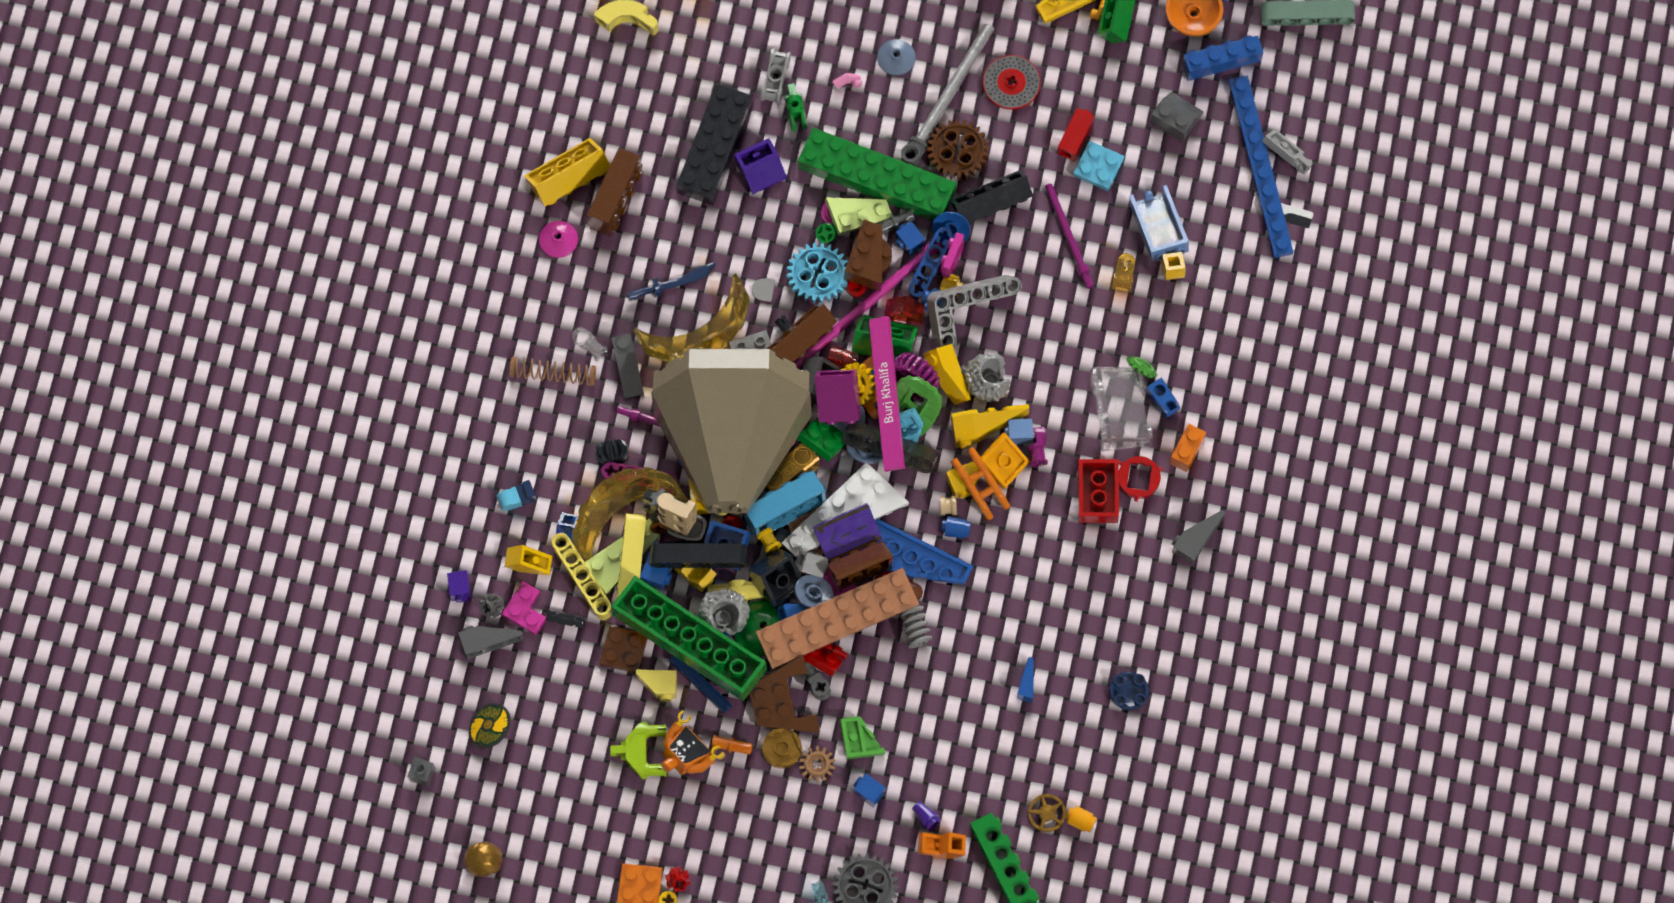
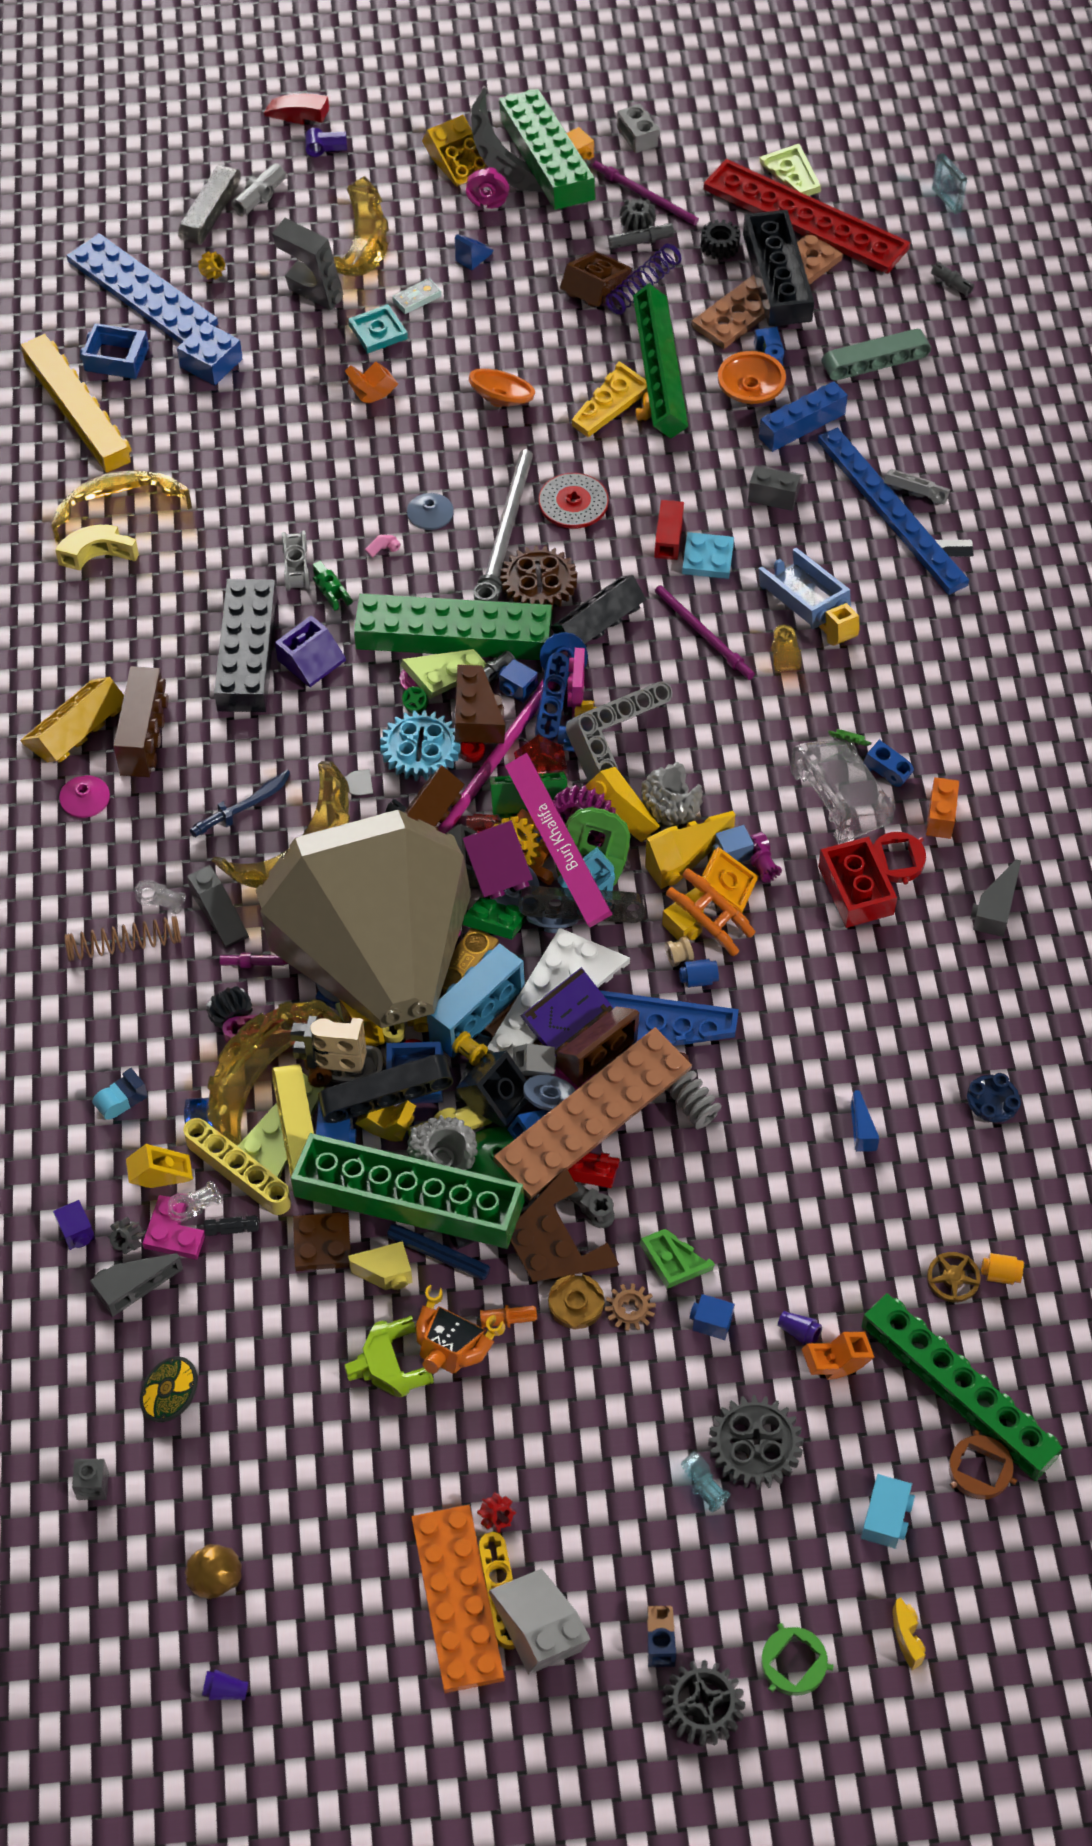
camera: 20 degrees left, 15 degrees down
none -> clear connector [168,1181,223,1223]

